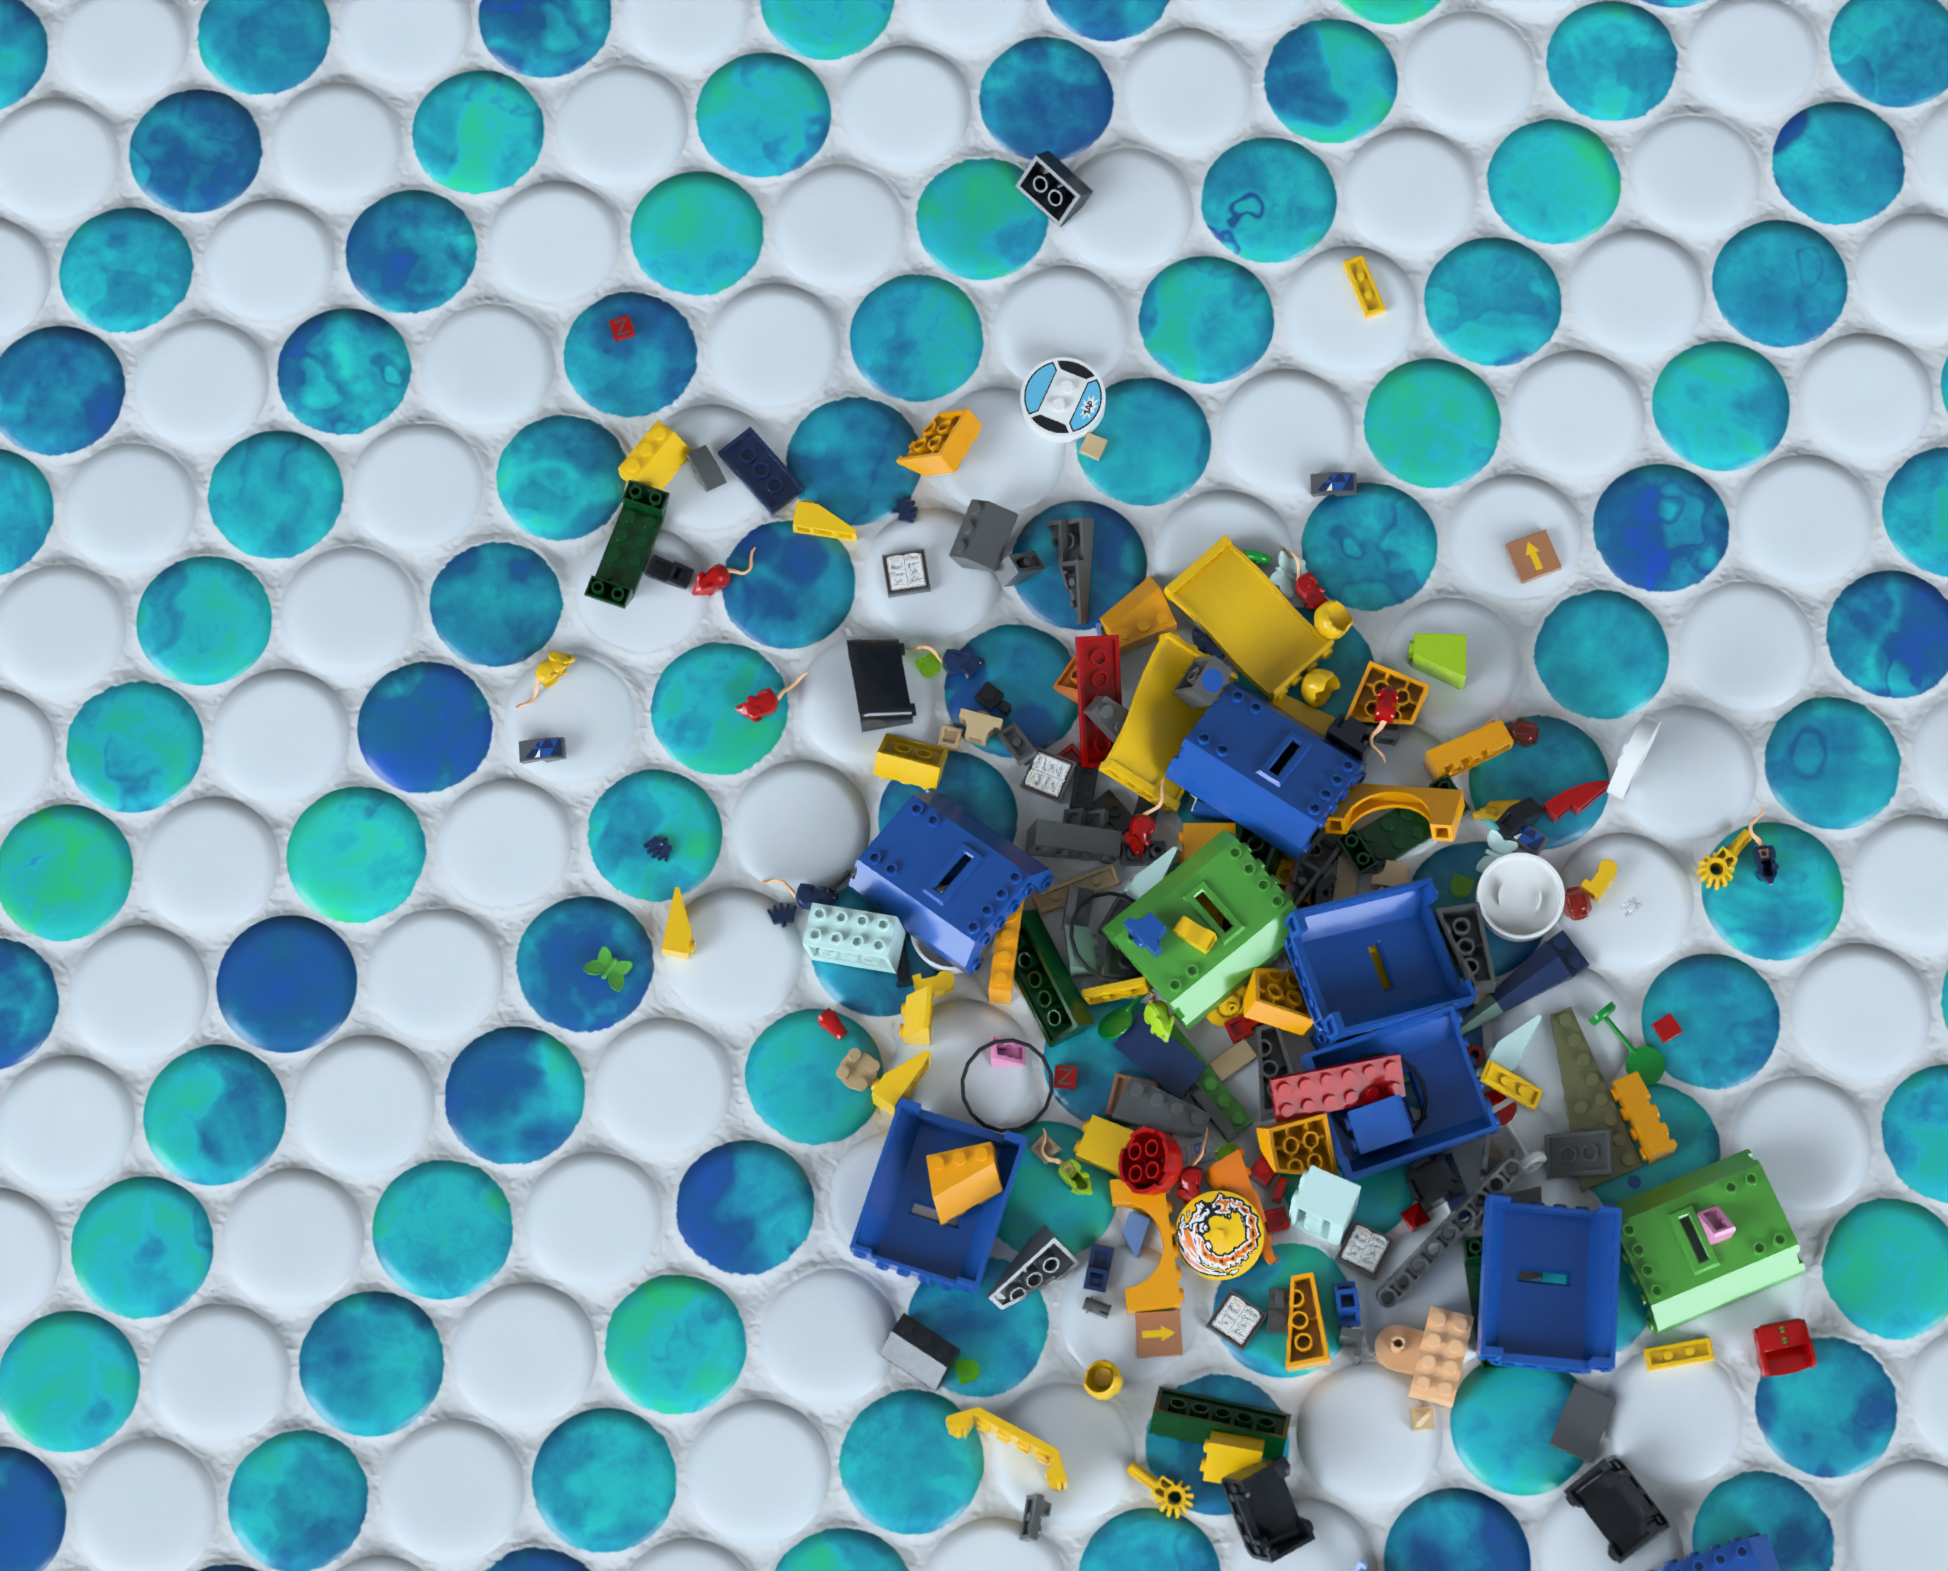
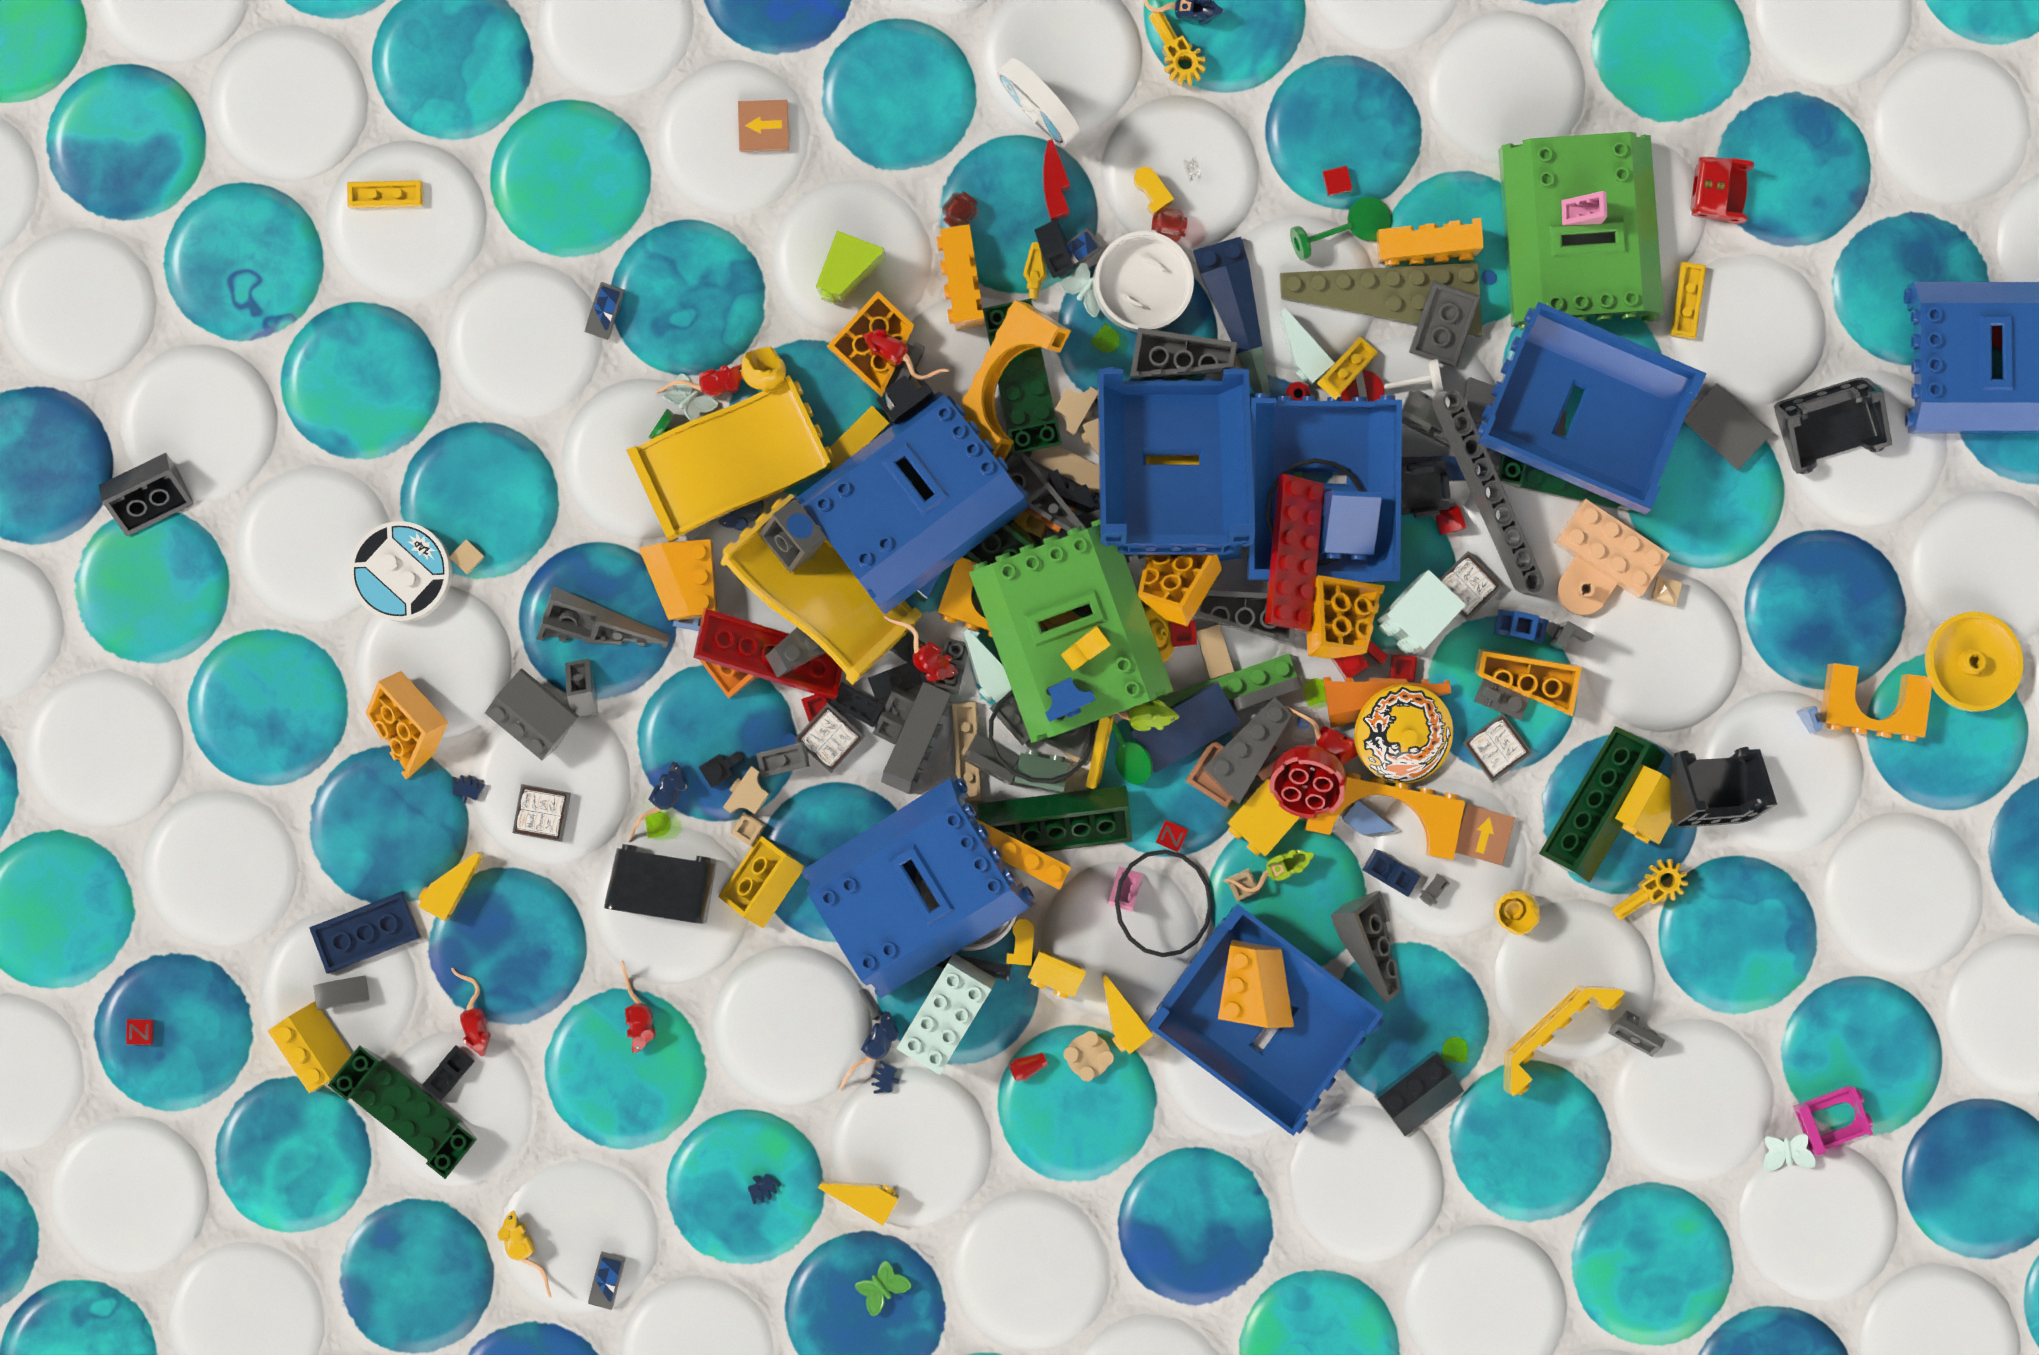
camera: 70 degrees left, 15 degrees up
yellow hair [1301,669,1341,707] -> none

